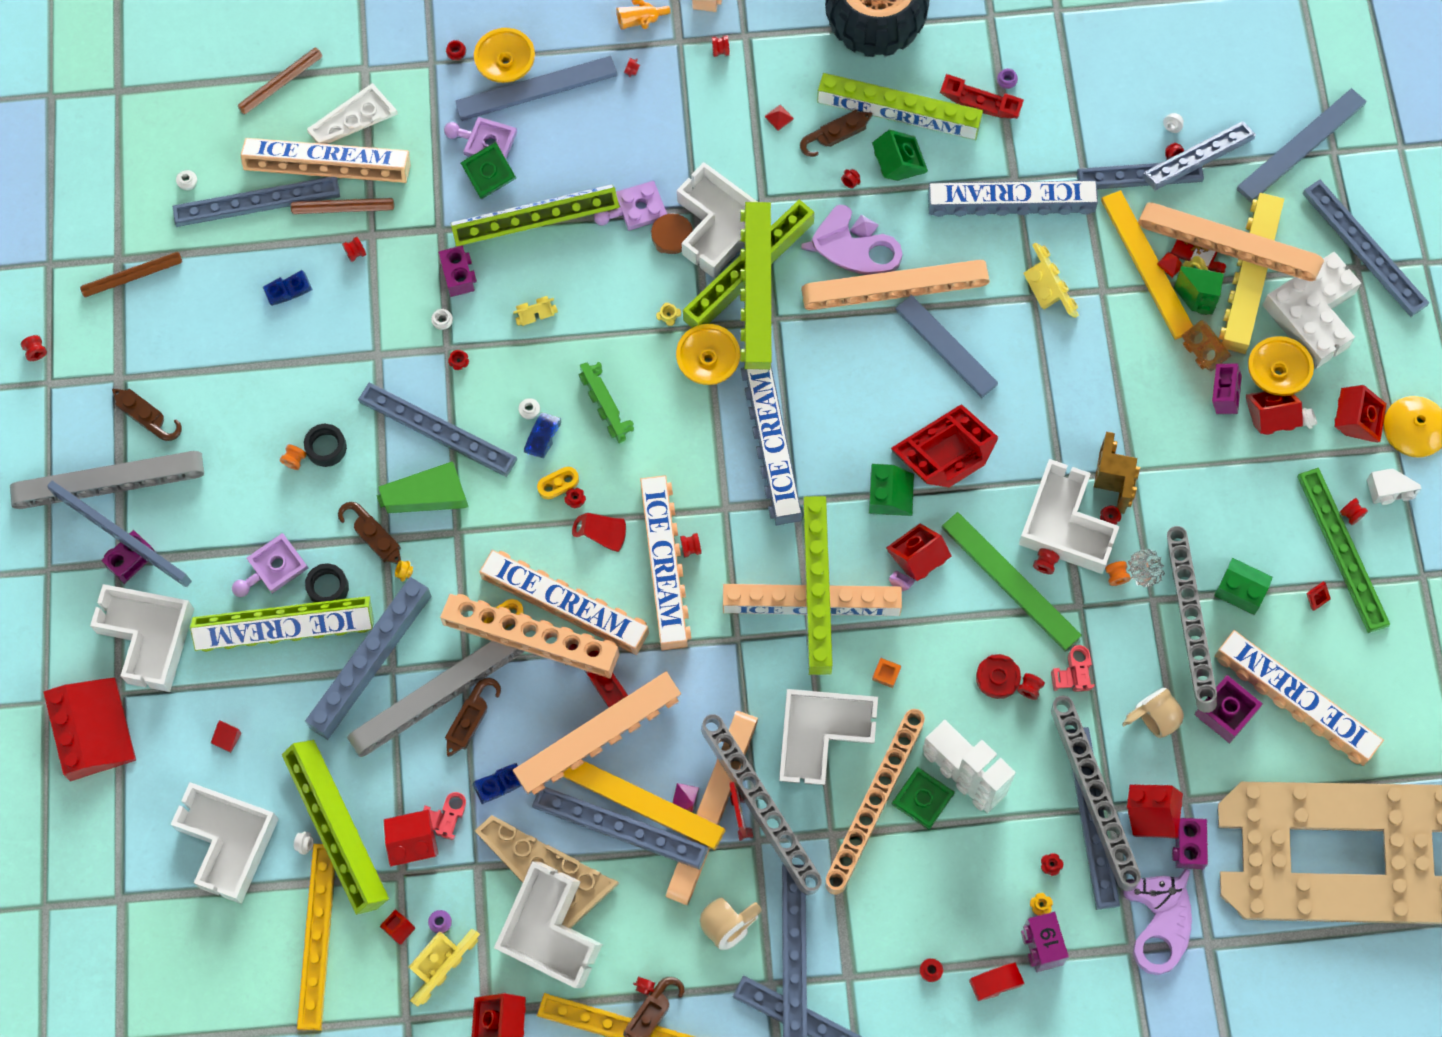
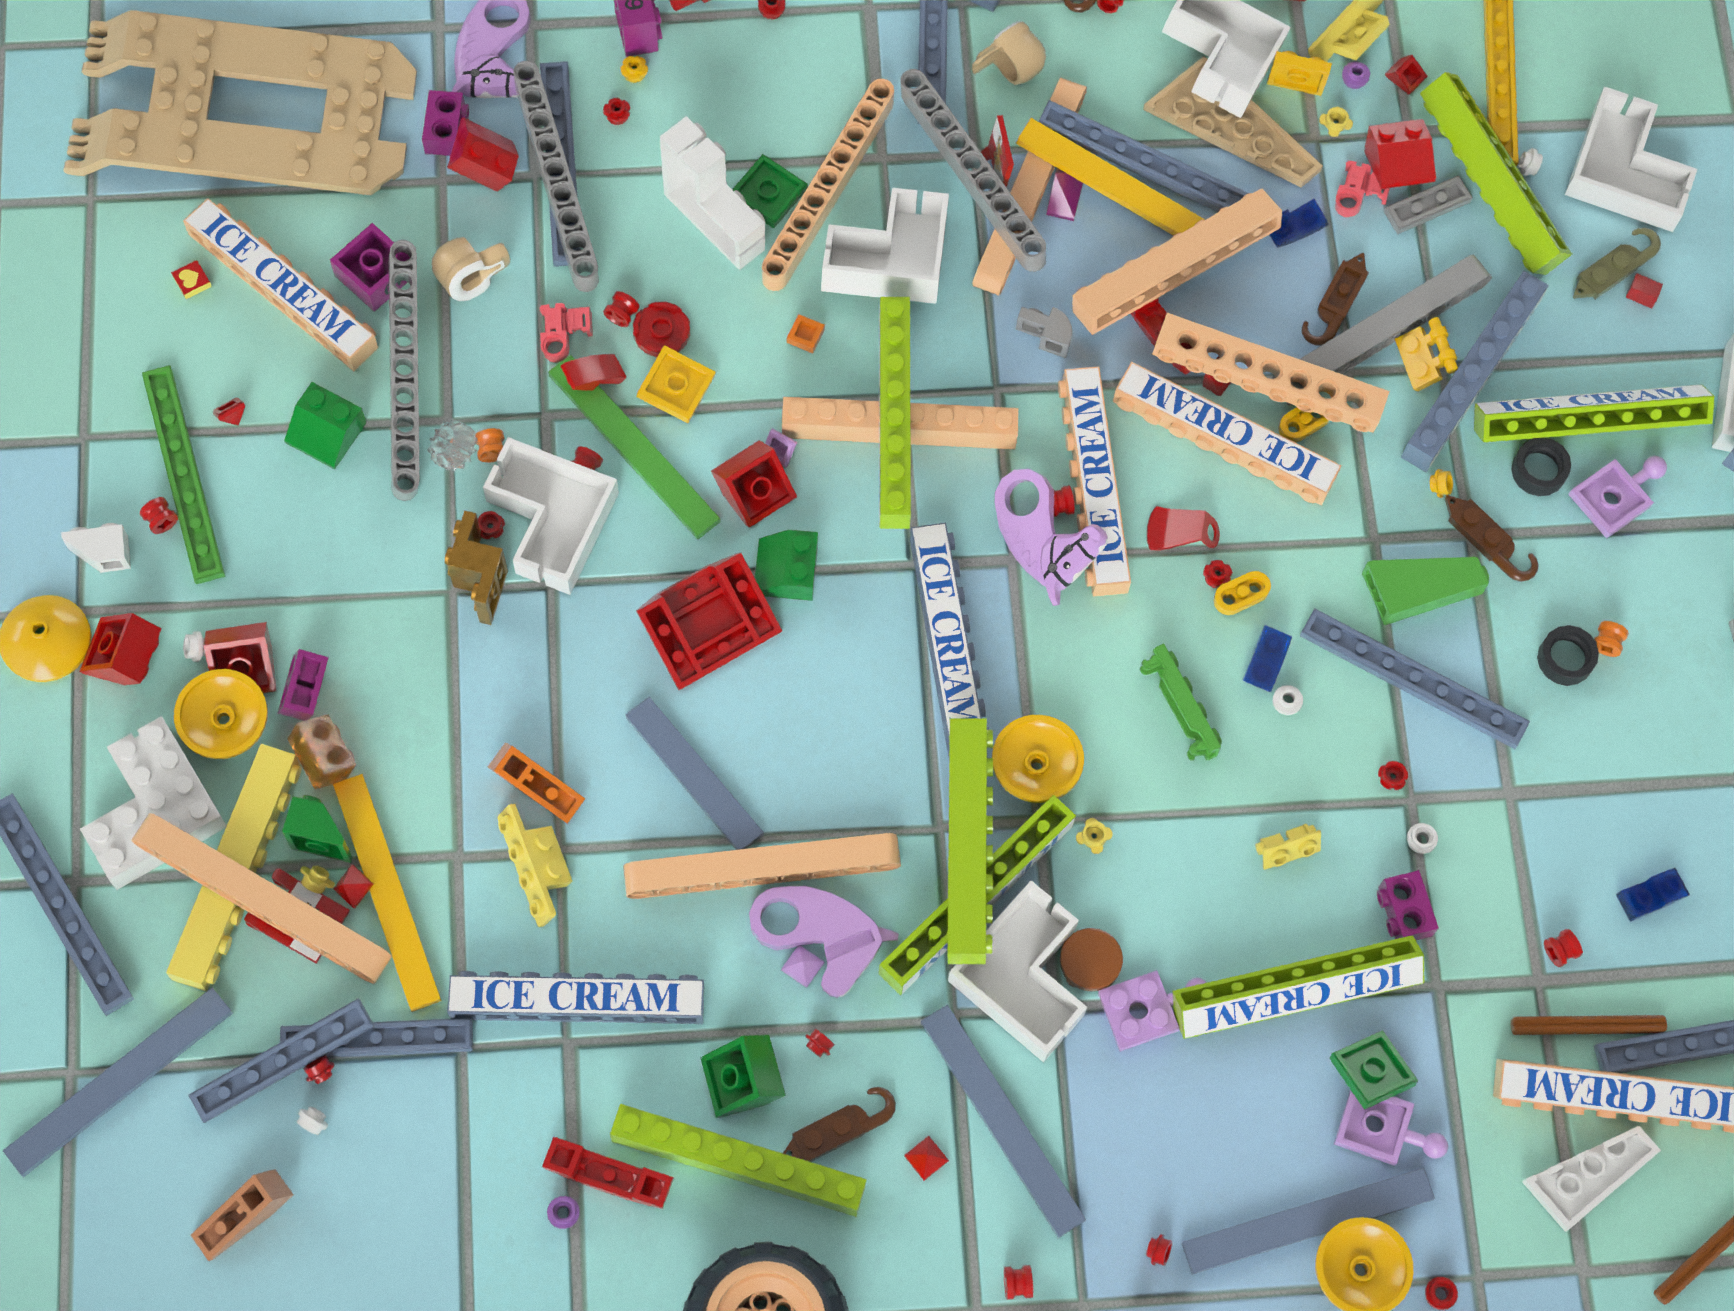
camera: 175 degrees right, 0 degrees up
none -> tile [171,260,212,299]
none -> nougat slope [191,1169,294,1261]
none -> orange slope [488,742,585,824]
none -> red slope [560,354,627,391]
none -> yellow plate [636,345,716,423]
none -> sand blue tile [921,1005,1086,1238]
none -> lavender animal [995,469,1108,606]
none -> light grey brick [1016,307,1072,358]
none -> yellow plate [1267,51,1332,96]
none -> light yellow plate [1319,107,1353,137]
none -> light grey tile [1384,175,1473,234]
none -> yellow plate [1395,317,1458,392]
none -> olive plate [1573,227,1661,300]

